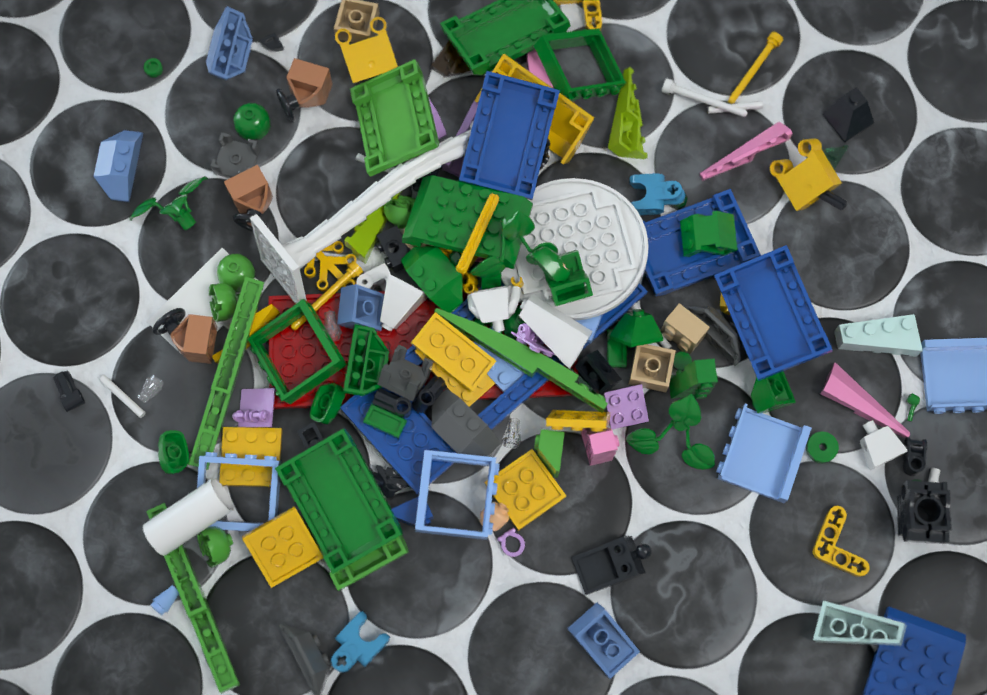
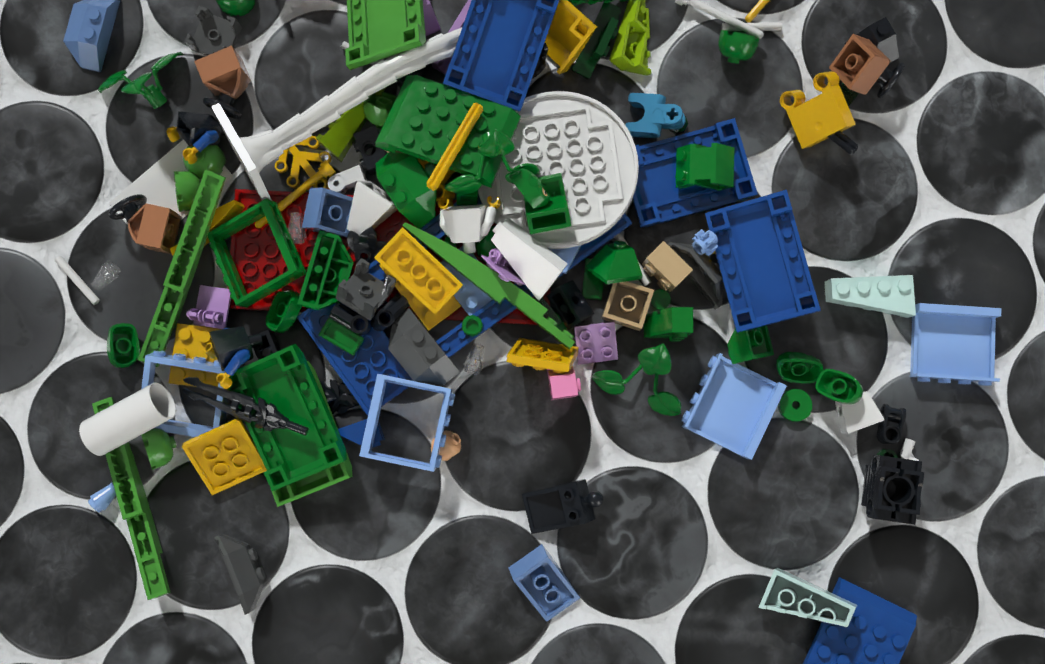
camera: 10 degrees right, 10 degrees up
black piece [53,371,85,412] -> none
dark azure piece [331,611,390,672] -> none
yellow plate [484,449,567,531] -> none
lavender piece [497,528,525,557] -> none
bright green slope [534,429,564,478] -> none
bright pink wedge [699,121,792,181] -> none
yellow beam [813,506,870,577] -> none
bright pink wedge [820,363,910,438] -> none
green hand [906,393,920,422] -> none
none -> black torso [167,111,226,164]
none -> black sword [182,377,309,436]
none -> black torso [206,326,263,389]
none -> black plate [347,227,387,264]
none -> green tile [462,315,483,336]
none -> dark green bracket [572,2,622,79]
none -> light blue gear [692,229,718,256]
none -> green cylinder [718,30,760,64]
none -> green piece [776,352,823,383]
none -> green piece [815,369,863,404]
none -> nougat piece [829,34,905,98]

